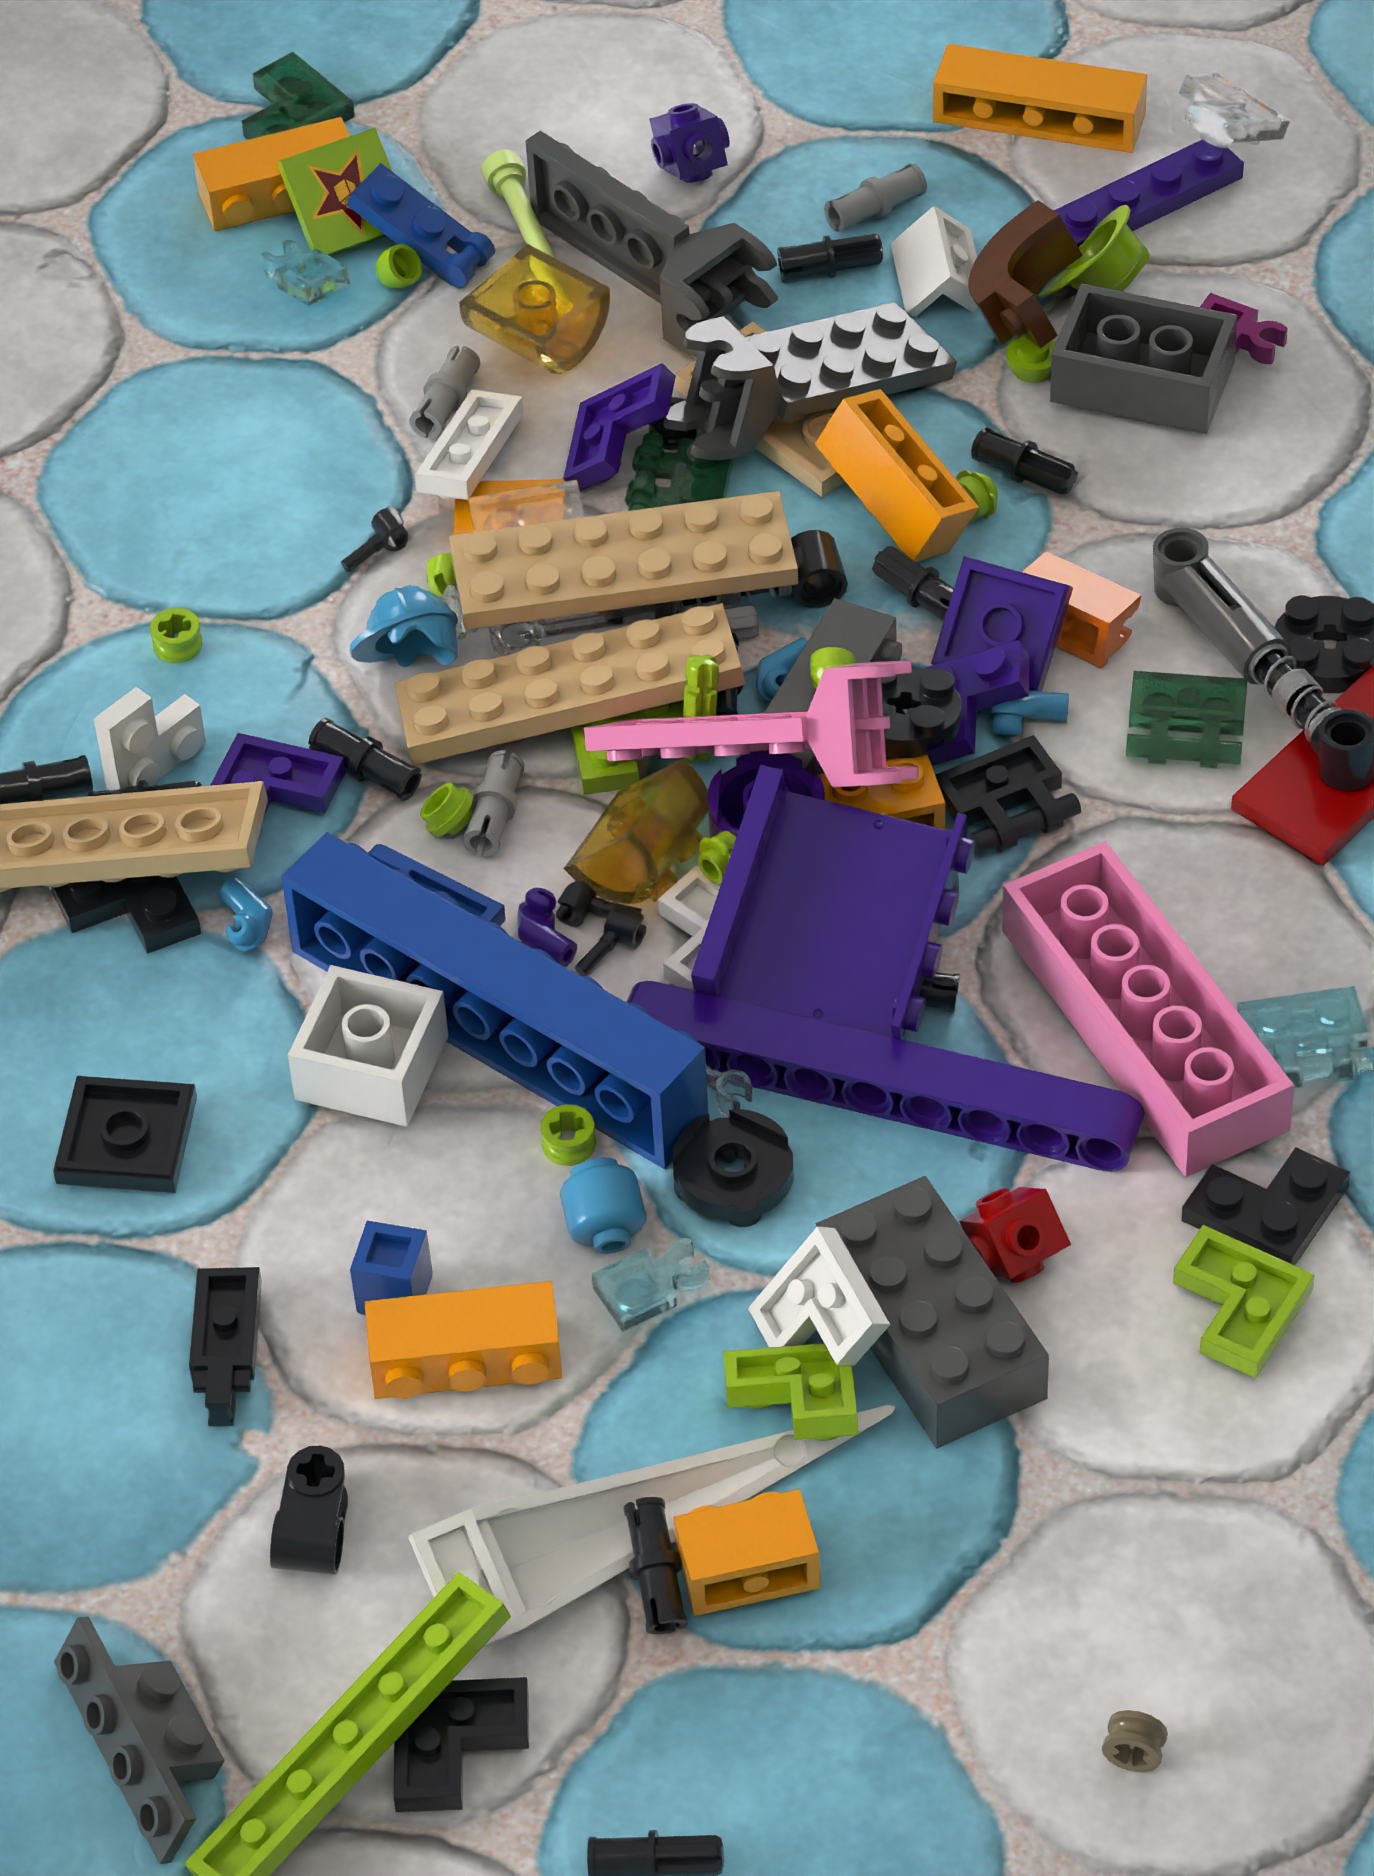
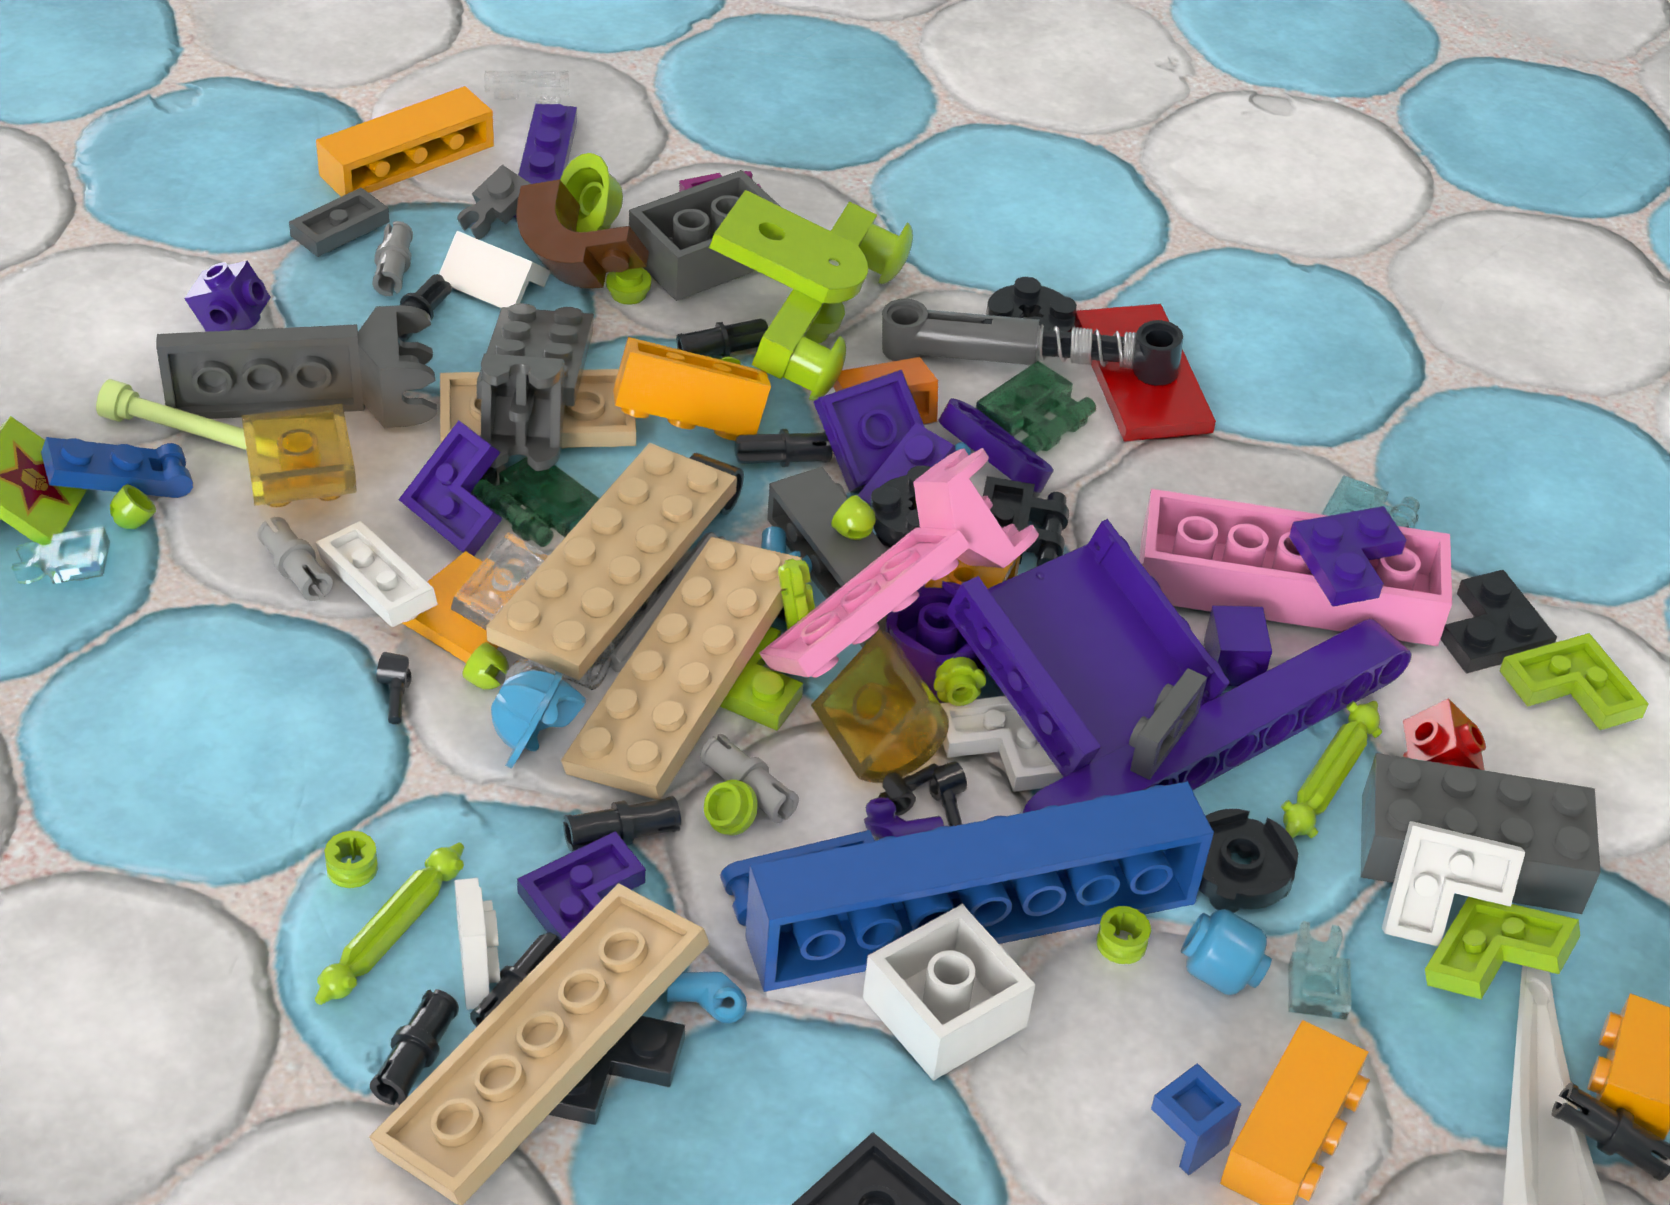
camera: 60 degrees left, 5 degrees down
none -> dark grey plate [289,187,390,257]
none -> lime wheel [315,842,464,1005]
none -> dark grey plate [457,165,531,240]
none -> lime piece [709,190,913,401]
none -> dark purple beam [938,398,1054,493]
none -> dark grey plate [1129,668,1207,780]
none -> dark purple brick [1204,605,1272,687]
none -> lime wheel [1281,701,1382,839]
none -> dark purple plate [1289,506,1406,607]

